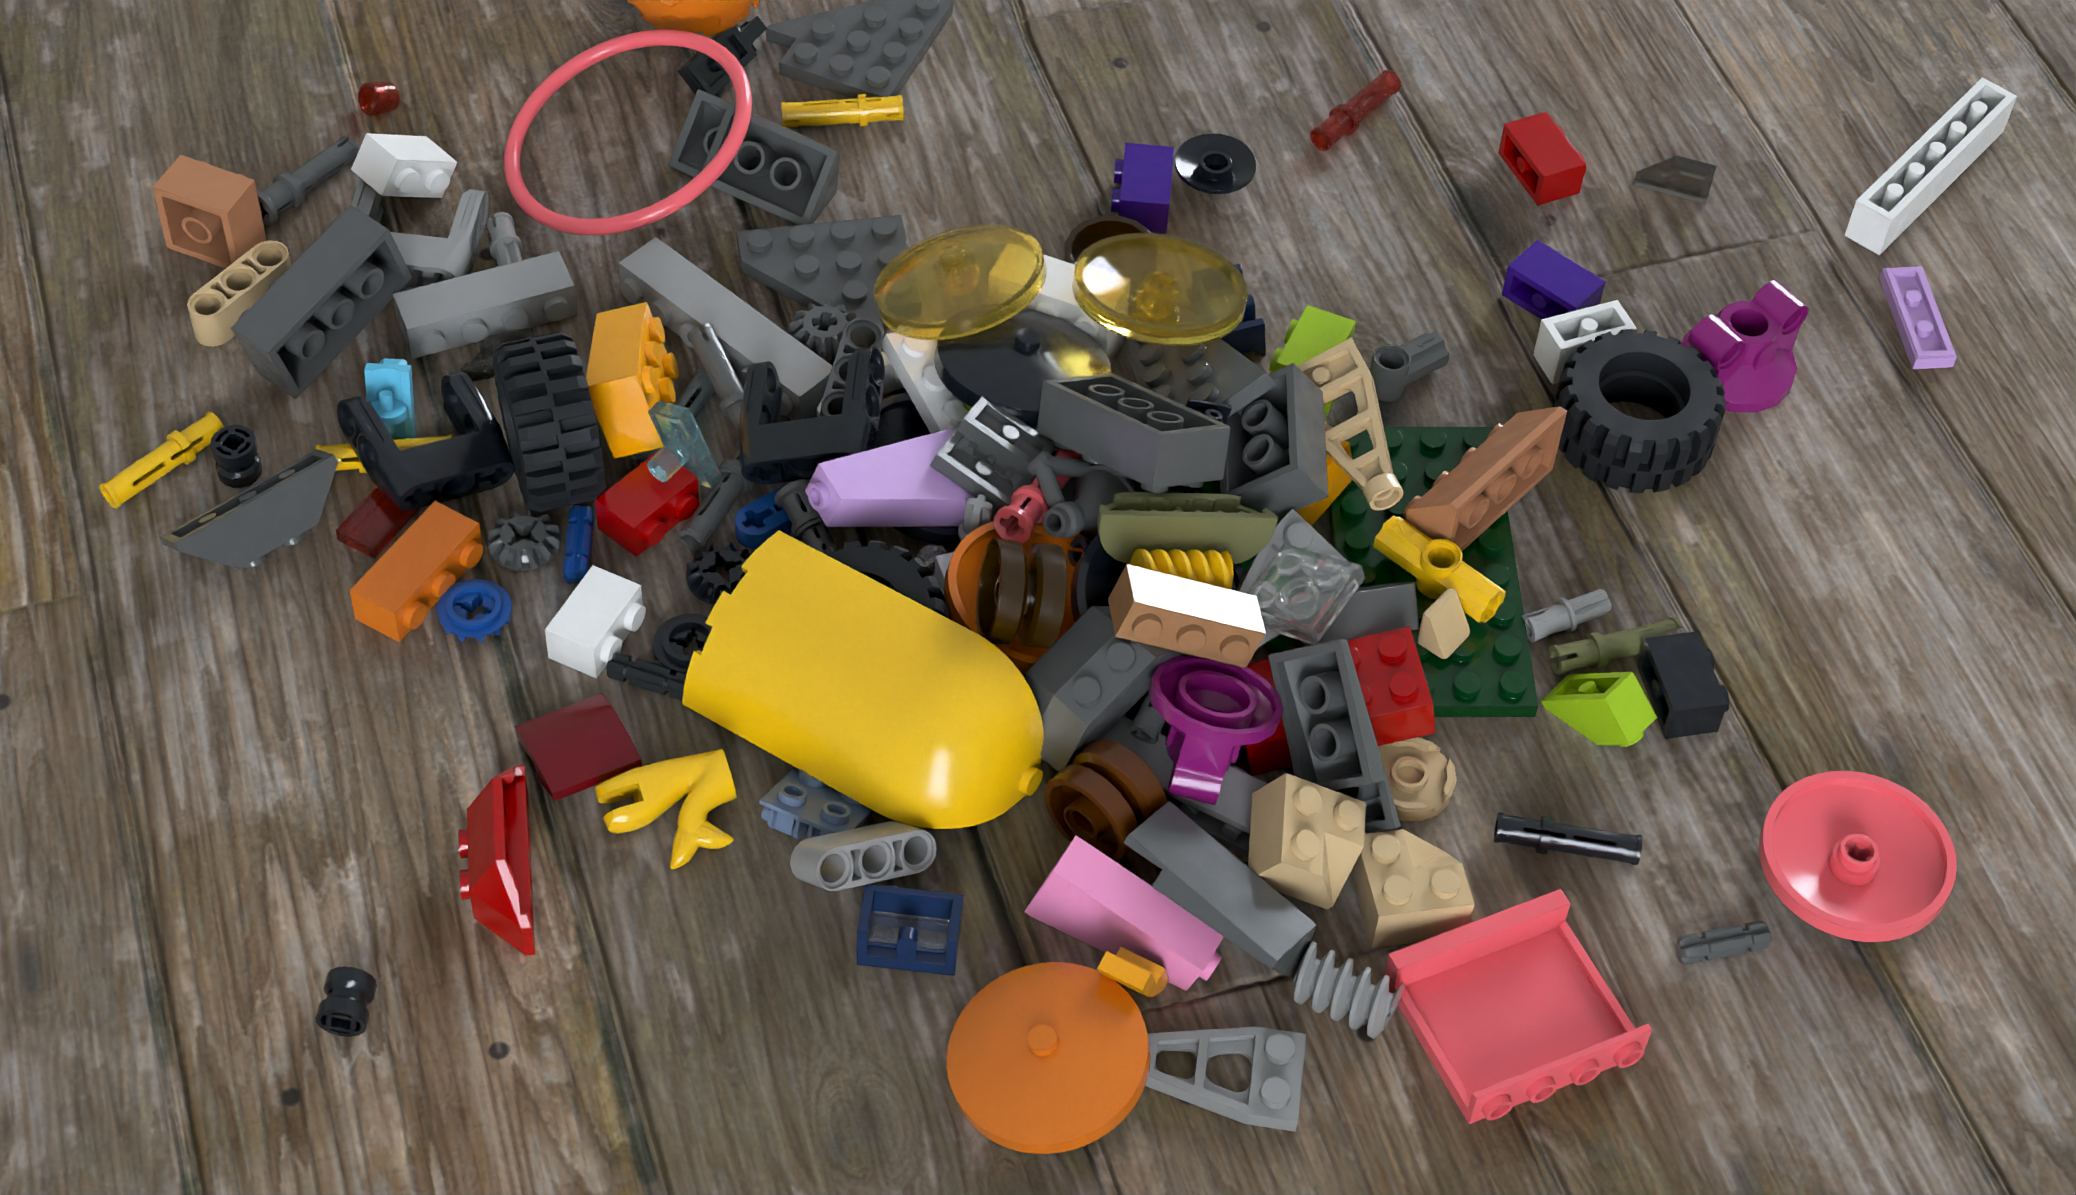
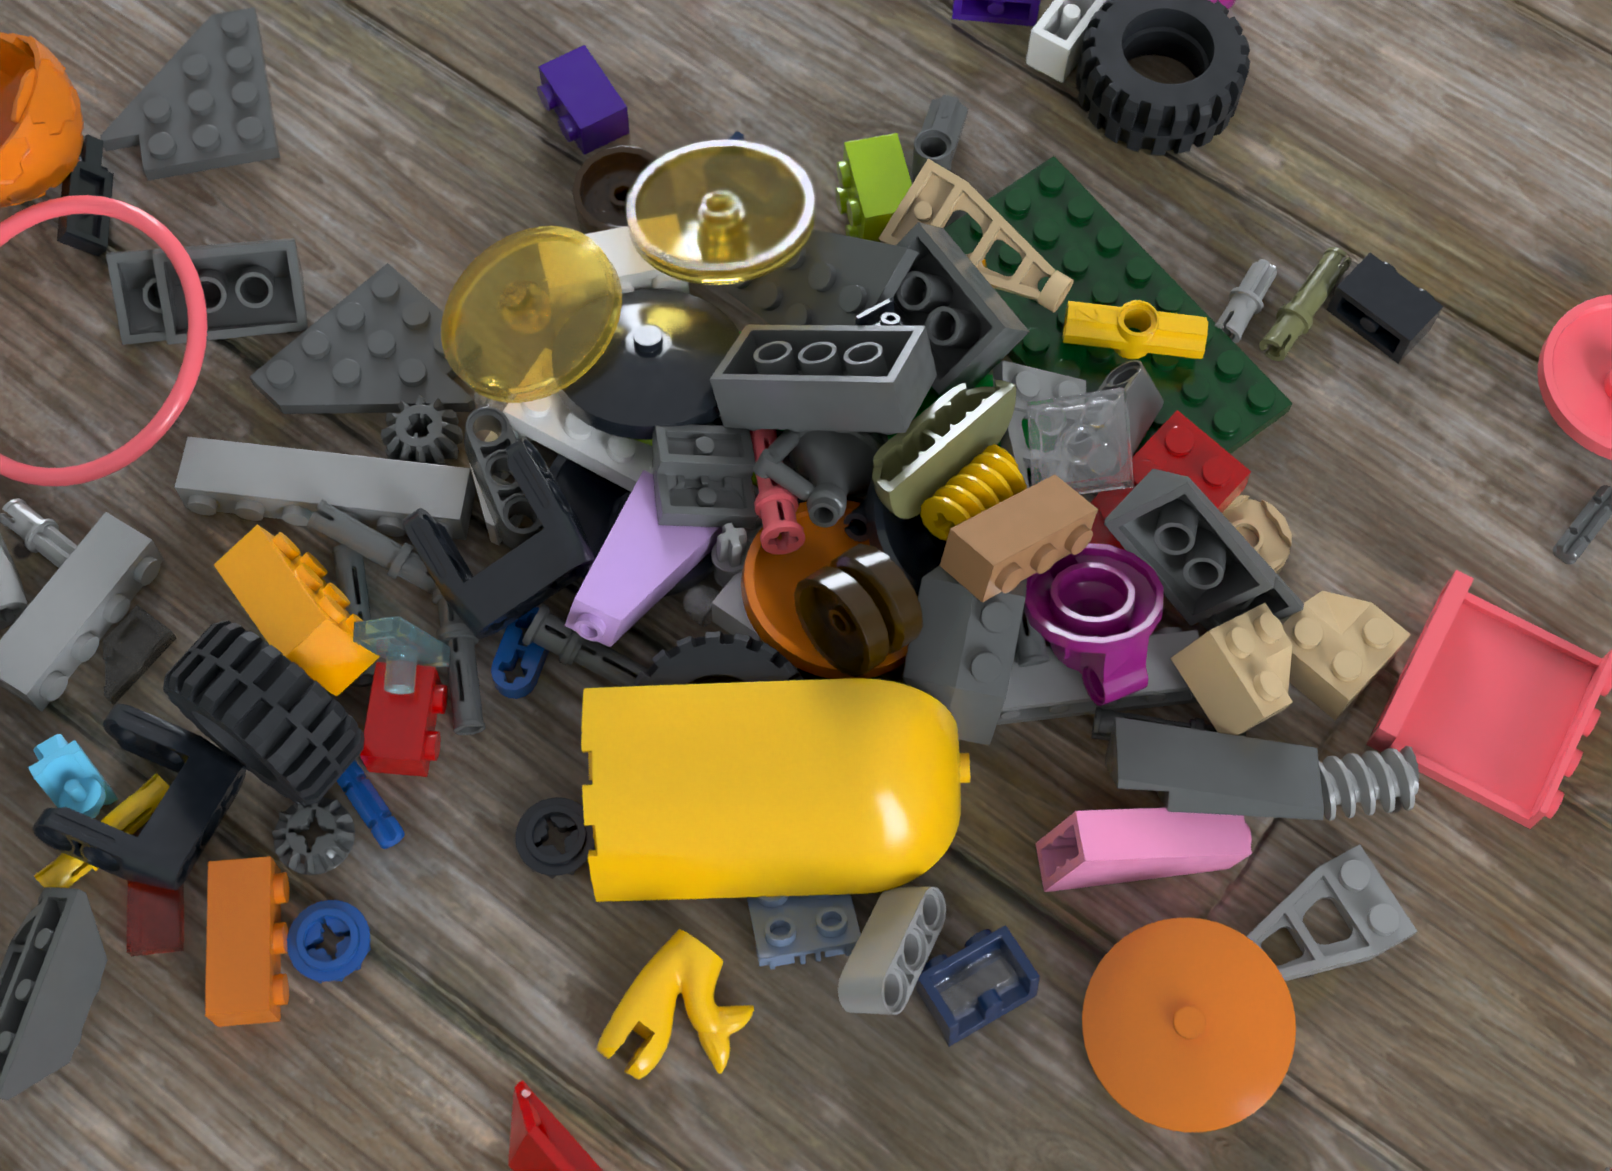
camera: 35 degrees left, 15 degrees up
dark red slope [514,693,643,801] -> none
white brick [545,565,646,679] -> none
black axle [606,651,687,700] -> none
black gear [686,542,750,605] -> none
yellow pin [781,94,904,128] -> none
reddish brown wheel [1043,738,1167,862] -> none
light orange slope [1097,947,1169,997] -> none
black dish [1175,134,1256,194] -> none
nougat slope [1403,406,1567,552] -> none
tan slope [1417,588,1470,659] -> none
black pin [1494,812,1642,865] -> none
lime slope [1541,672,1657,747] -> none

